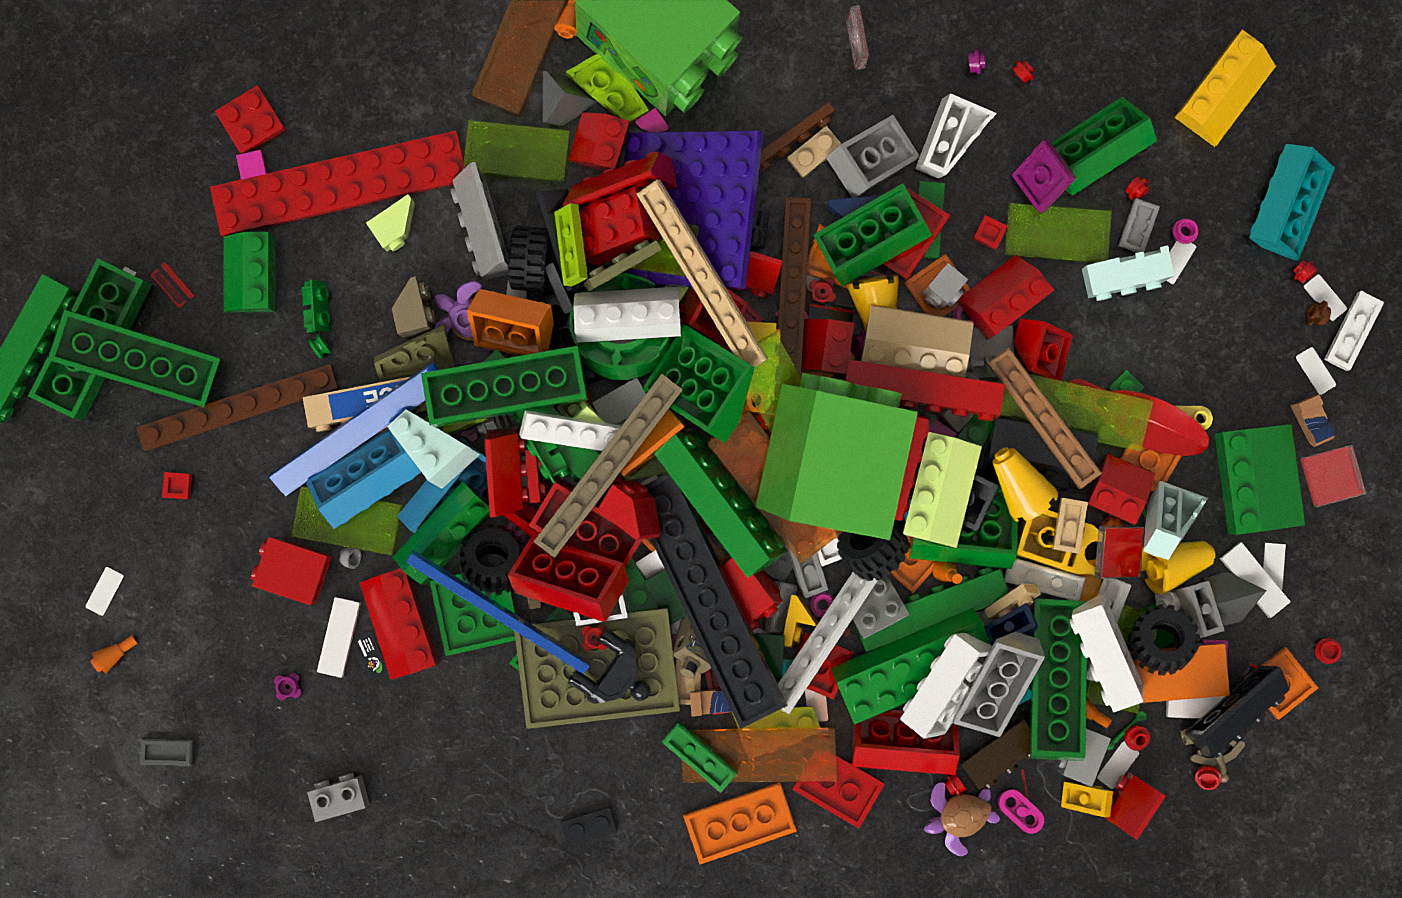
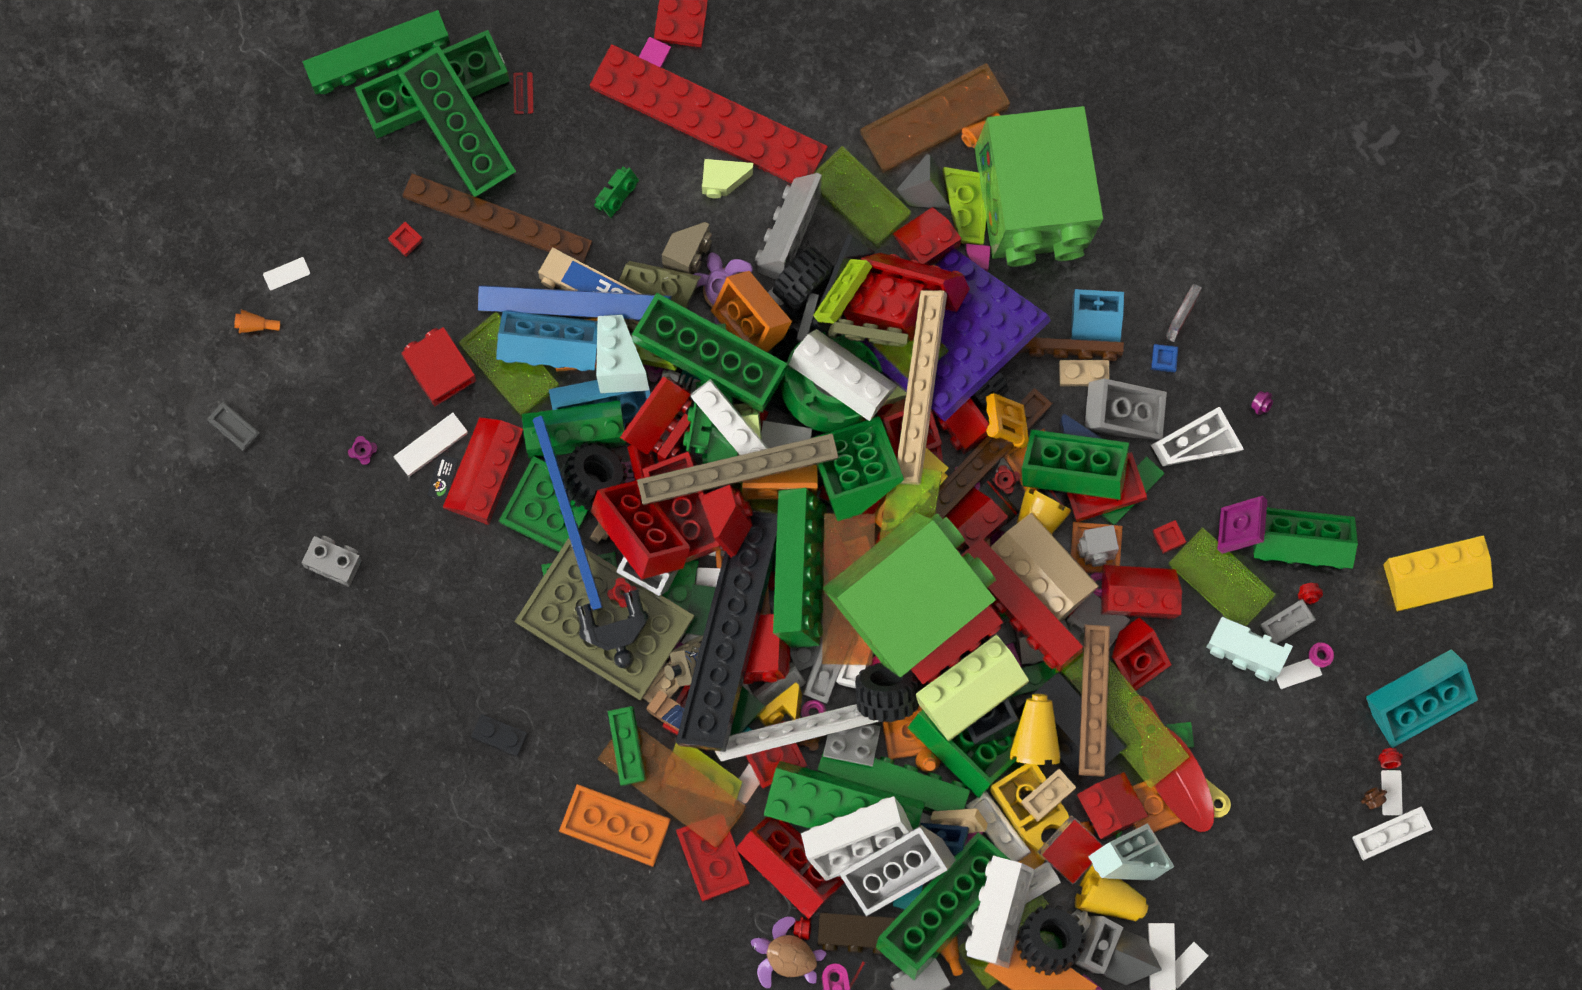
camera: 30 degrees right, 10 degrees down
green slope [224,232,275,313] -> none
green bush [308,333,332,359] -> none
light grey hinge [339,547,361,569] -> none
red plate [1012,60,1035,83] -> none
green slope [1214,424,1305,535] -> none
medium nougat leg [1290,395,1335,447] -> none
white sticker [1296,347,1336,395] -> none
clear tile [1301,445,1366,507] -> none
none -> light orange plate [986,393,1029,449]
none -> dark azure slope [1071,289,1124,342]
none -> blue tile [1151,344,1178,372]

